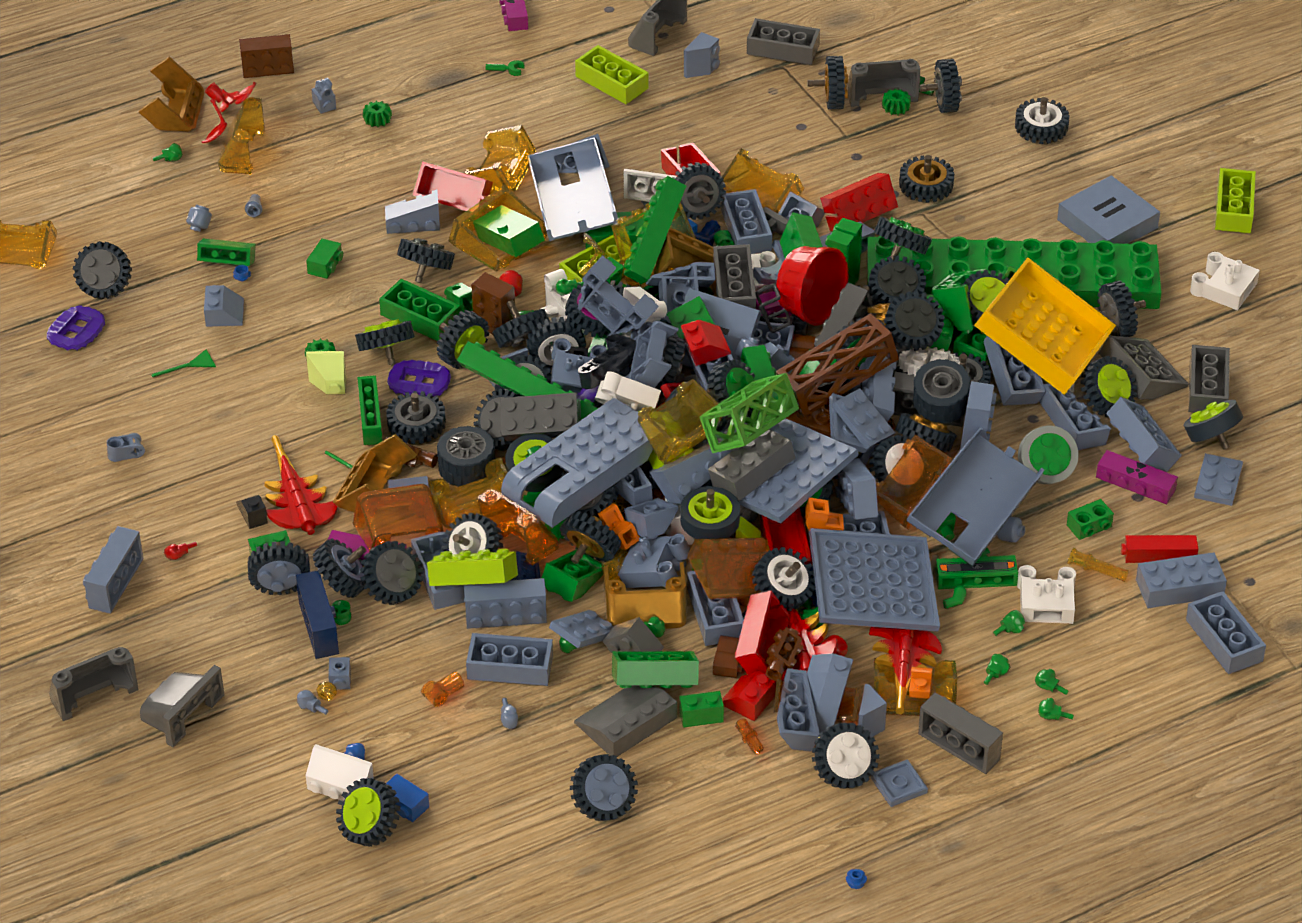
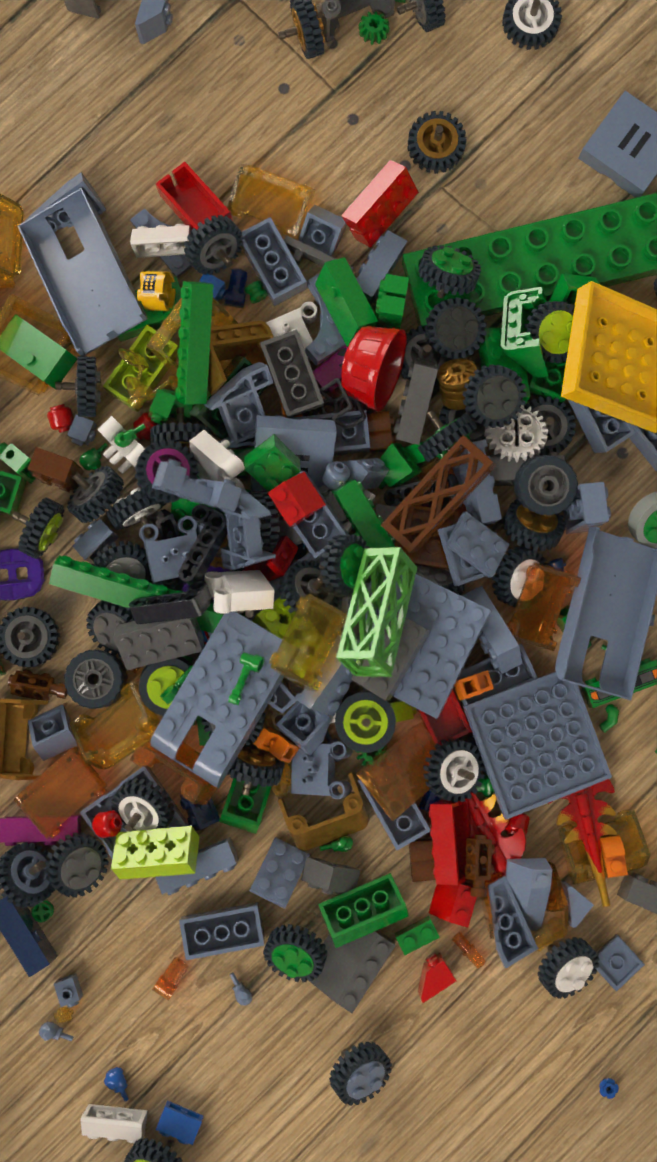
camera: 20 degrees left, 40 degrees up
lime brick [575,45,649,104] -> none
none -> black wheel [55,356,101,417]
none -> sand blue brick [67,414,97,446]
none -> red head [92,811,122,838]
none -> black beam [128,580,212,624]
none -> yellow brick [137,271,176,311]
none -> green brick [228,652,265,705]
none -> black wheel [263,924,328,982]
none -> red slope [418,953,456,1003]

